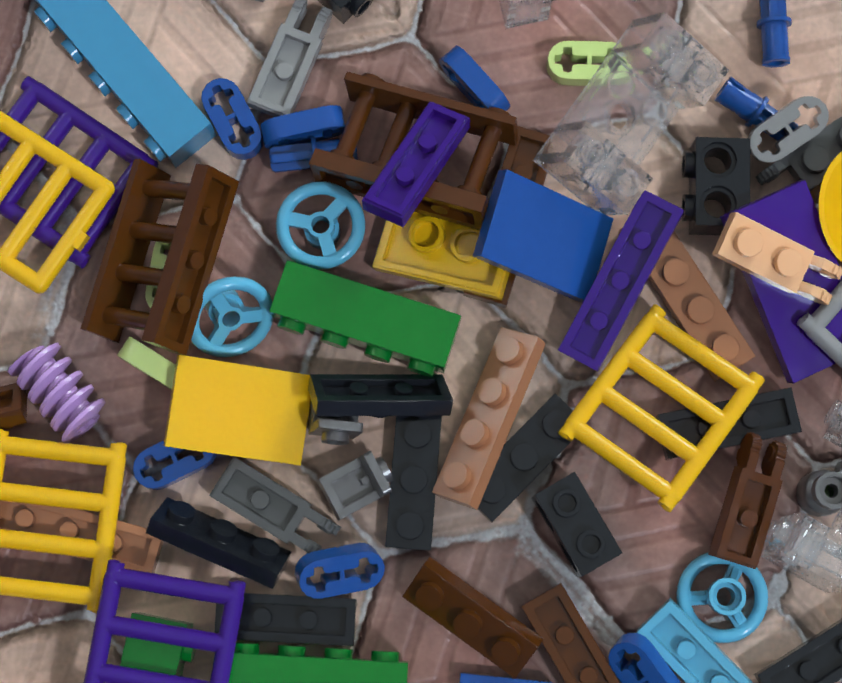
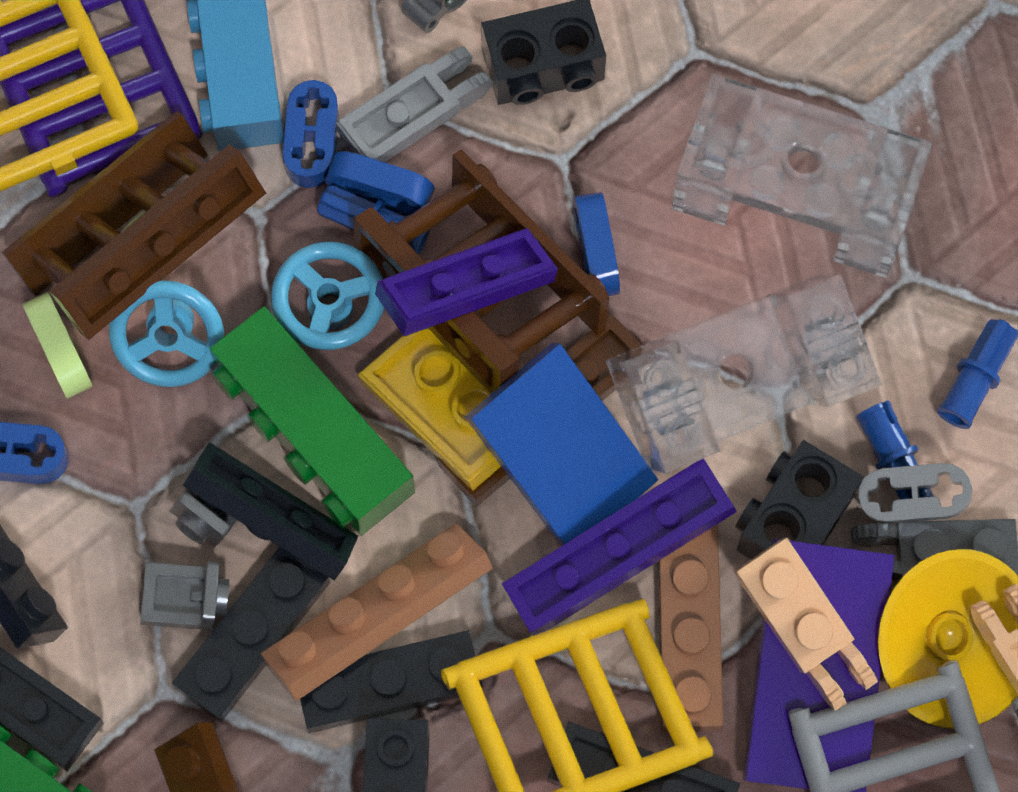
camera: 30 degrees right, 10 degrees down
yellow tile [163,355,311,466] -> none
dark grey hinge [209,457,341,553] -> none
blue beam [294,543,385,599] -> none
yellowish green beam [546,41,631,87] -> none

